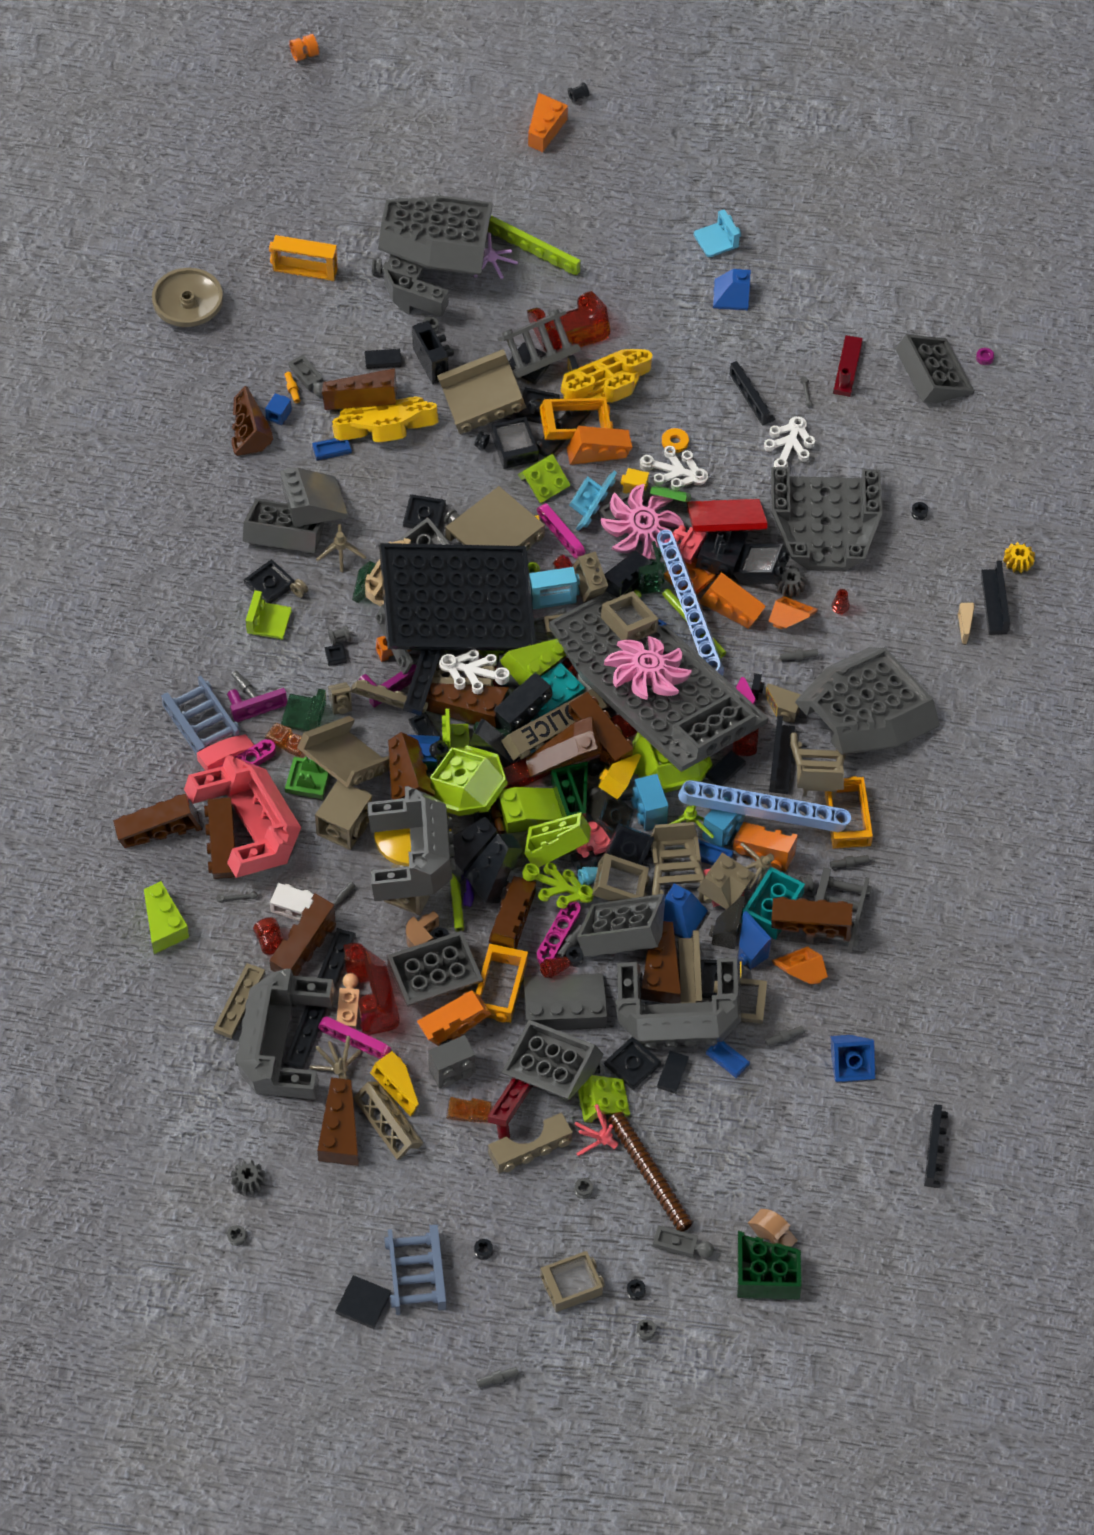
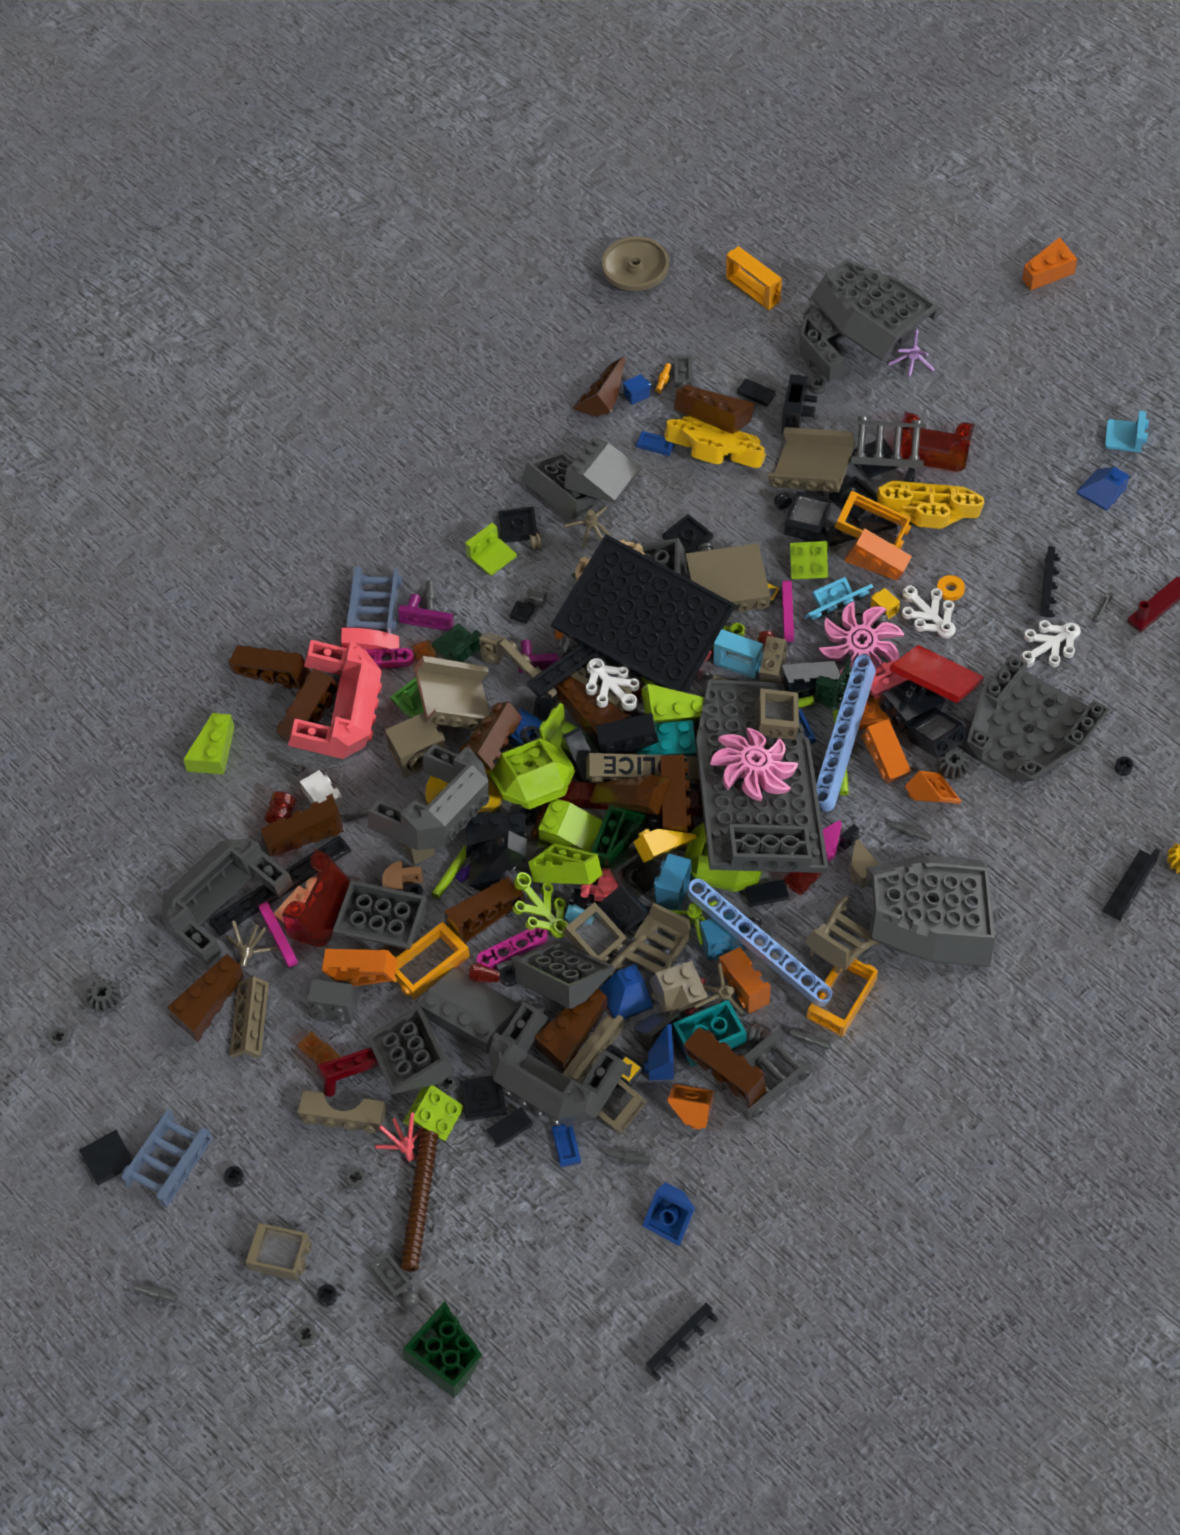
camera: 40 degrees right, 0 degrees up
dark tan plate [213,963,265,1039] -> none
orange wheel [289,34,319,62] -> none
yellow slope [370,1051,419,1116] -> none
lime plate [488,215,581,276] -> none
black bush [568,82,590,103] -> none
bright green tile [650,486,691,502] -> none
blue tile [698,839,734,865] -> none
medium nougat brick [748,1209,798,1247] -> none
black fence [769,716,795,794] -> none
clear red cone [831,589,850,614] -> none
tan slope [958,603,975,644] -> none

